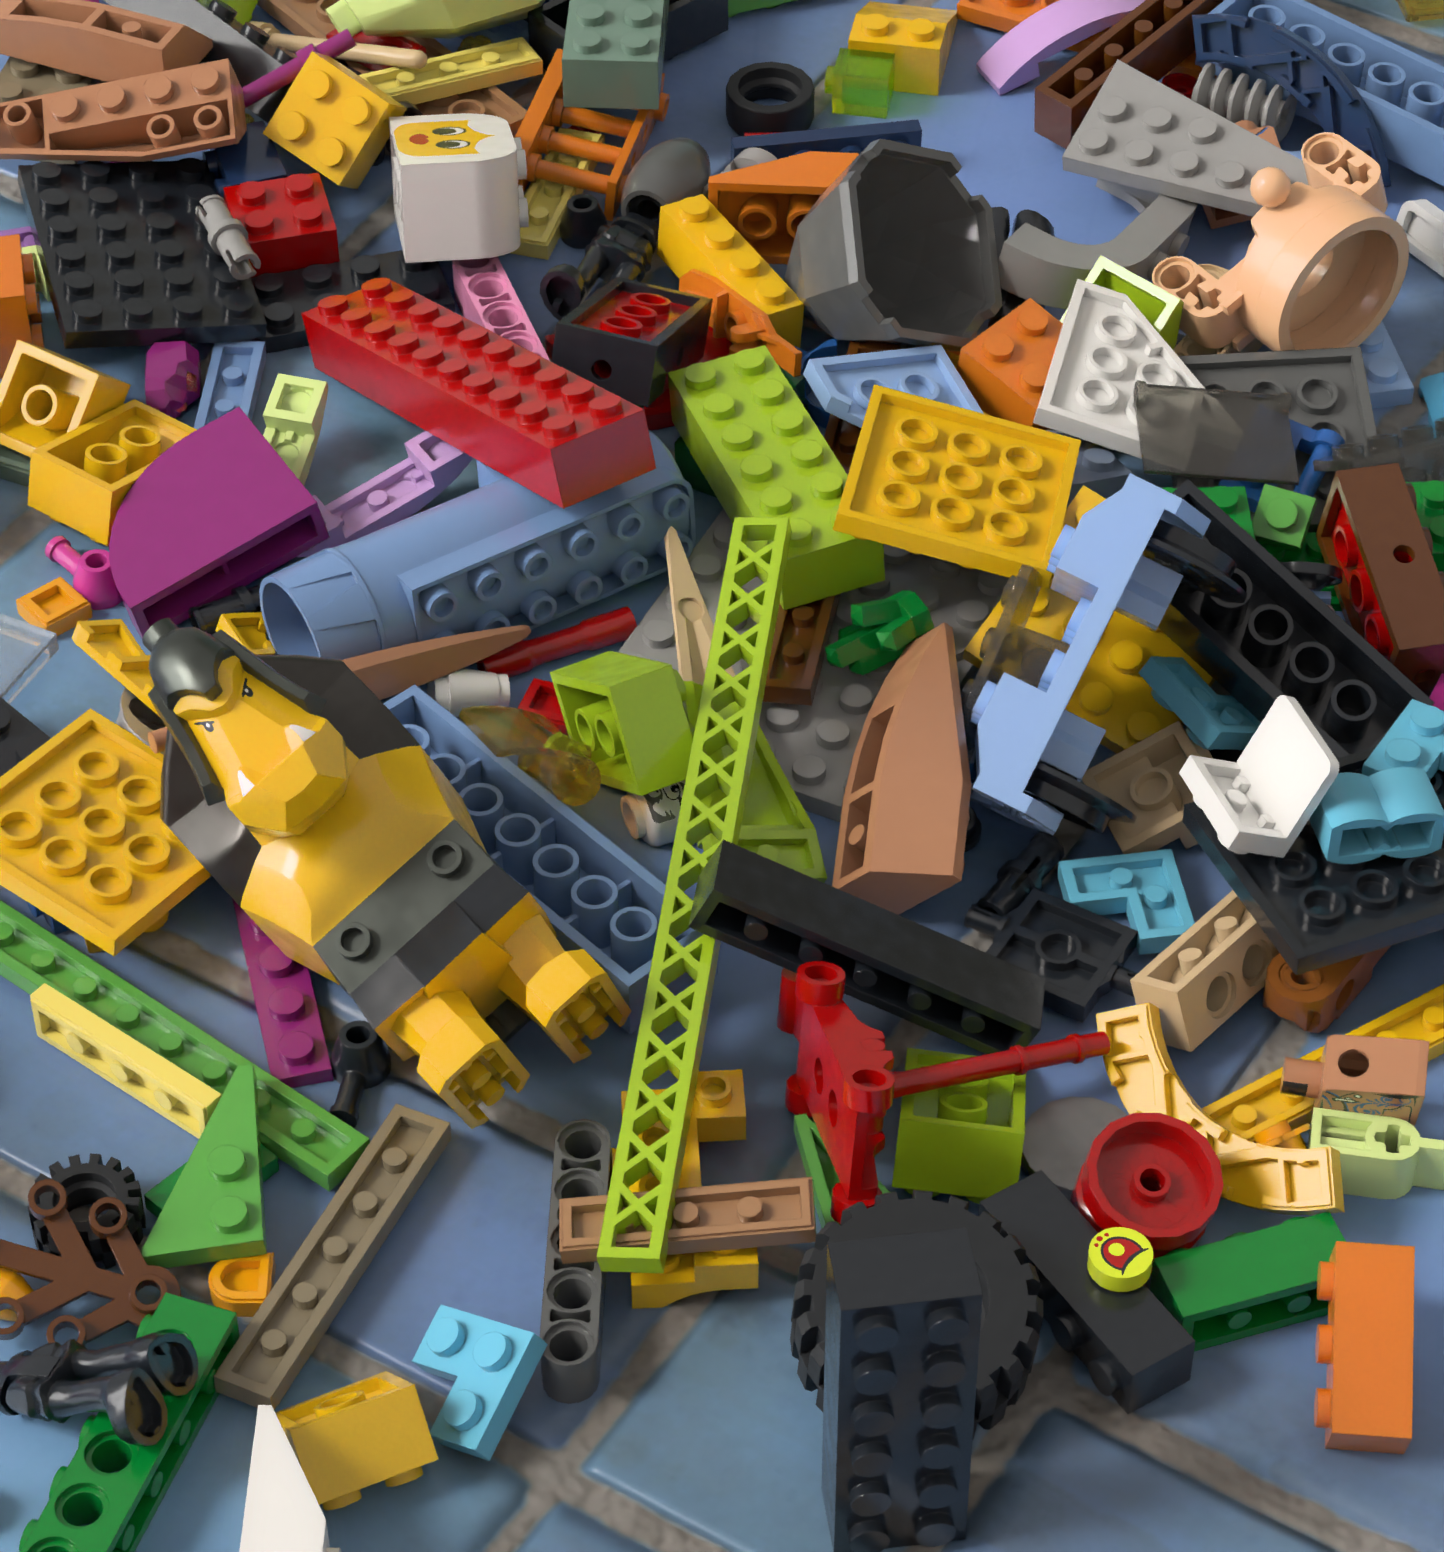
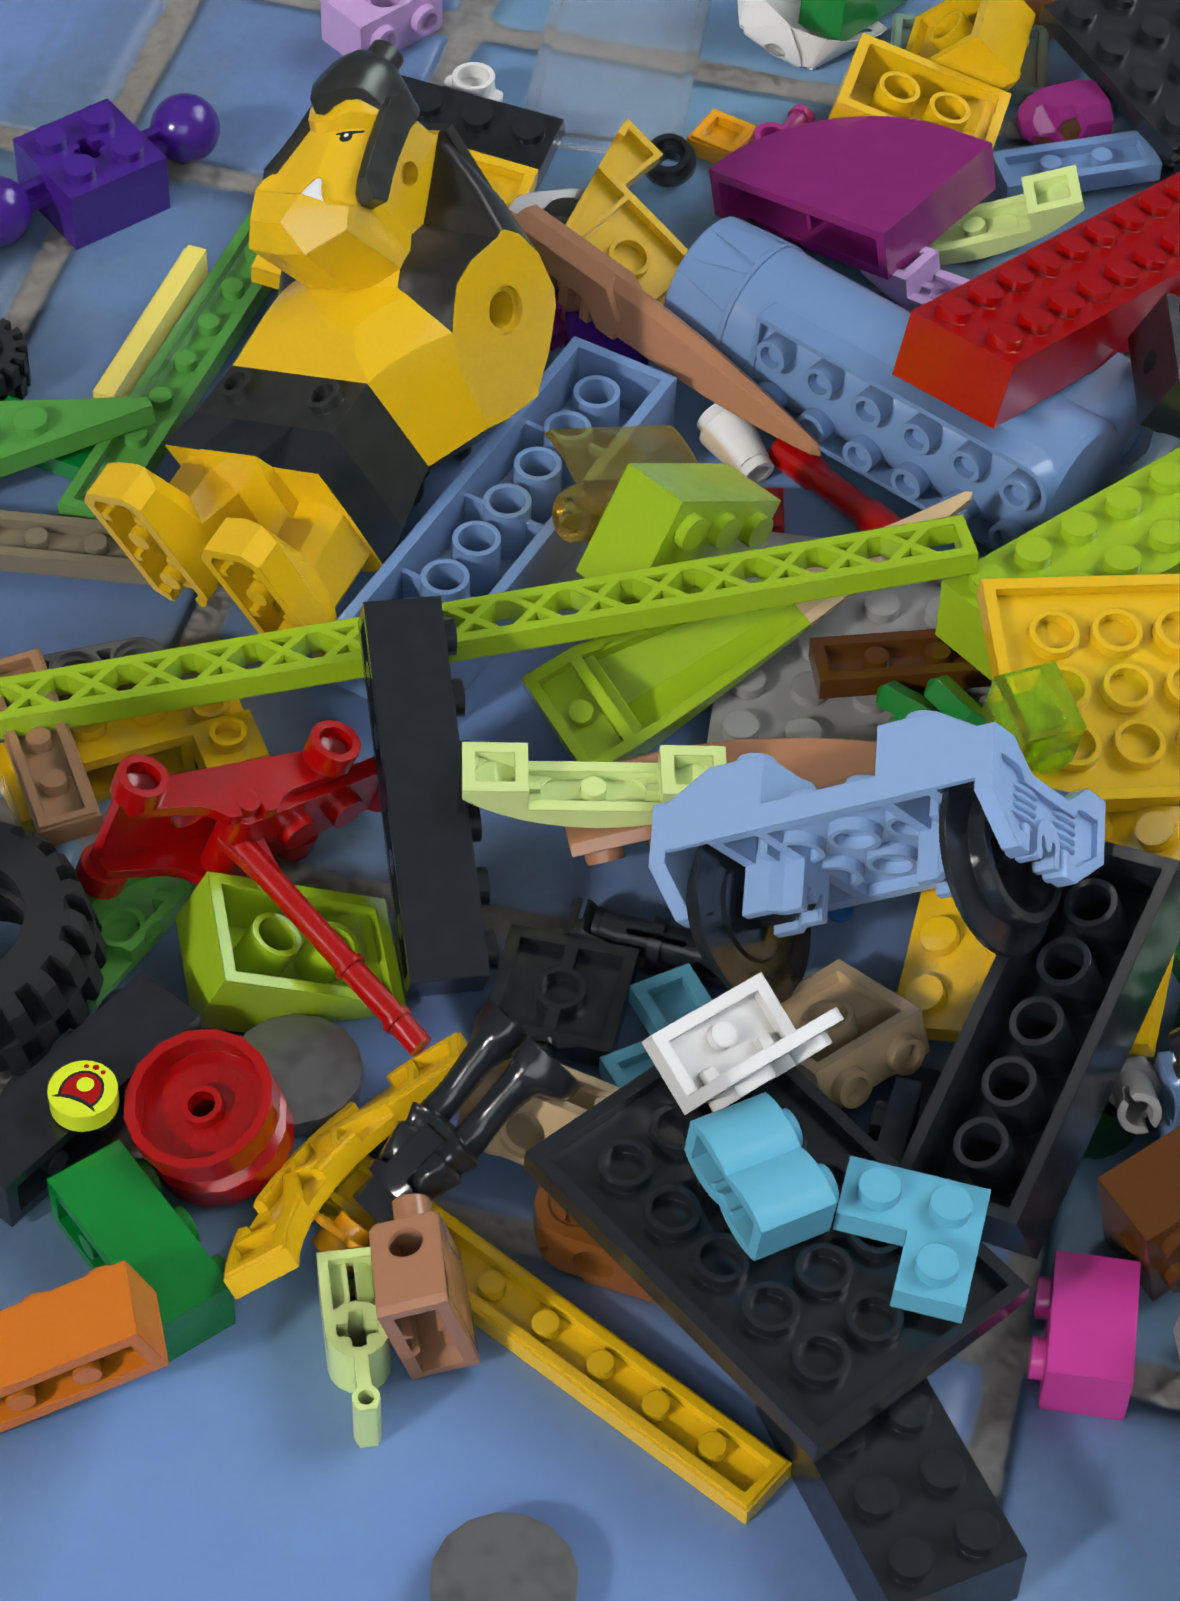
camera: 70 degrees right, 5 degrees up
medium azure plate [1139,656,1261,750] -> none
none -> black piece [353,998,583,1223]
none -> yellowish green slope [462,742,727,828]
none -> black plate [645,133,696,187]
none -> clear neon green brick [981,661,1087,774]

